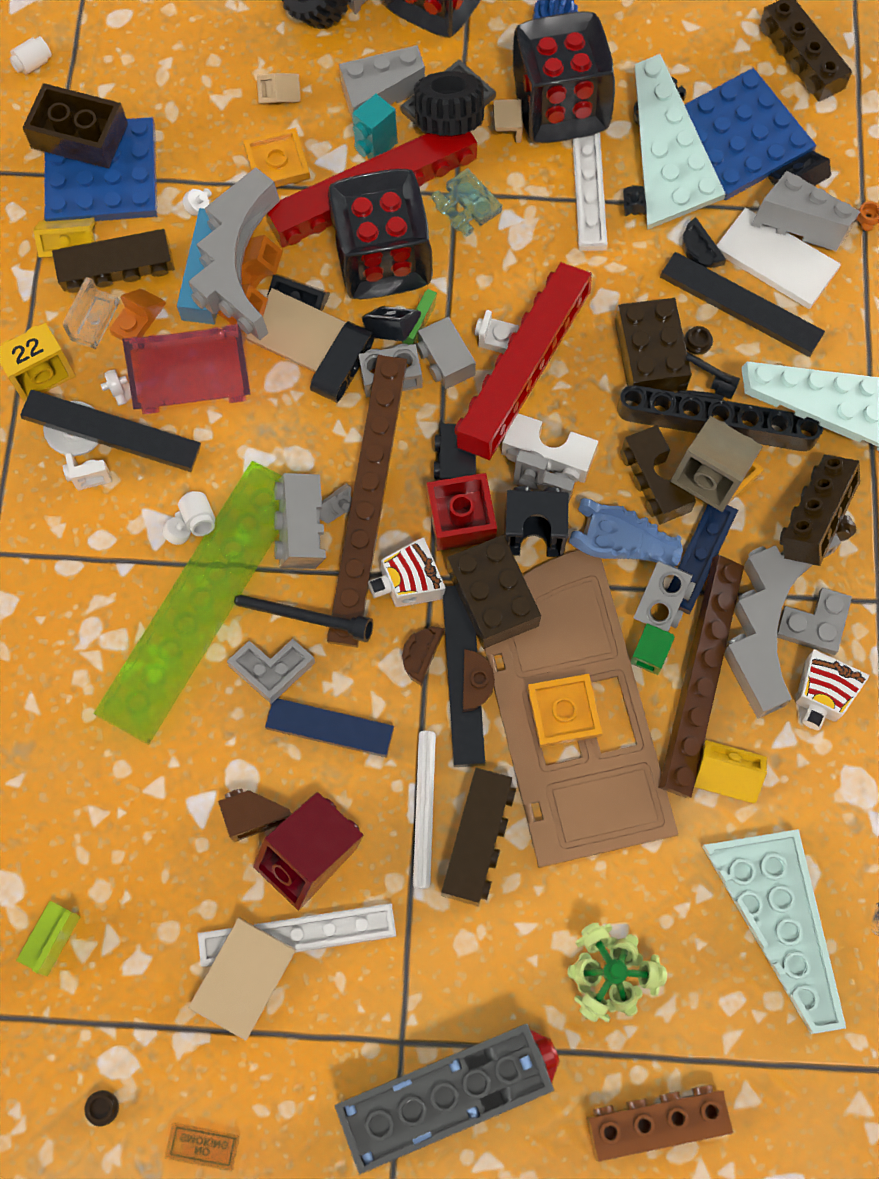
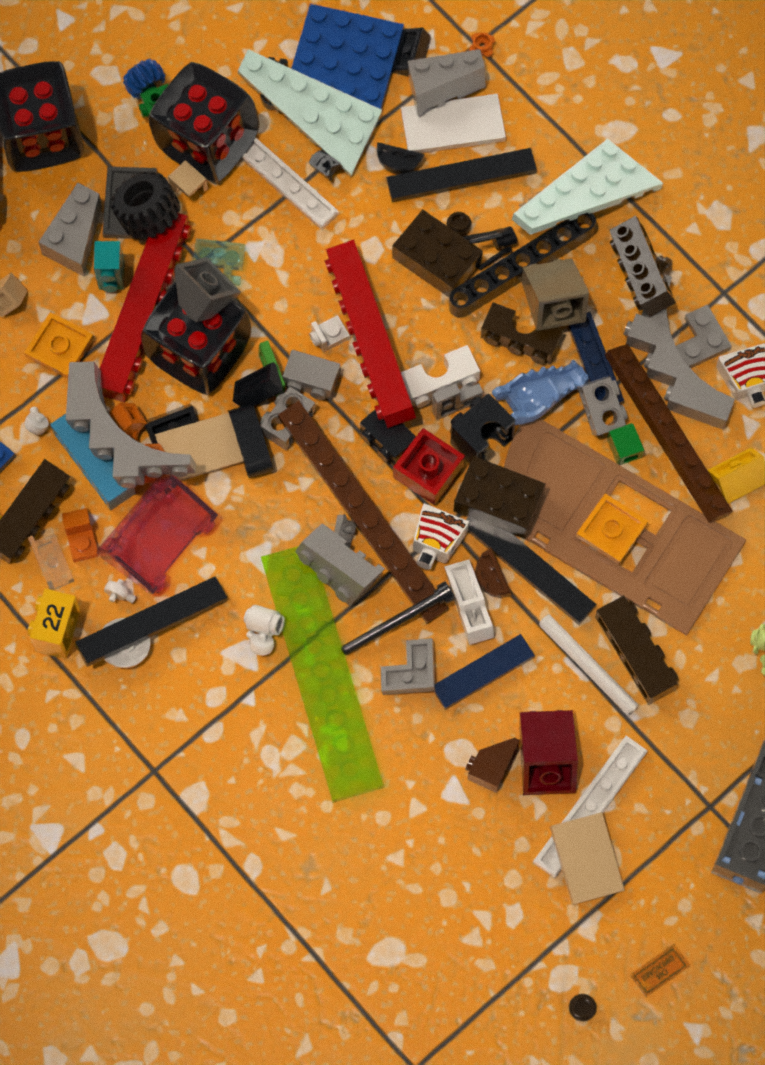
camera: 45 degrees left, 0 degrees up
lime panel [16,901,81,976] -> none
white bracket [63,452,112,491] -> none
reddish brown plate [463,649,495,712] -> none
none -> dark grey slope [174,257,241,323]
none -> white slope [444,560,494,645]

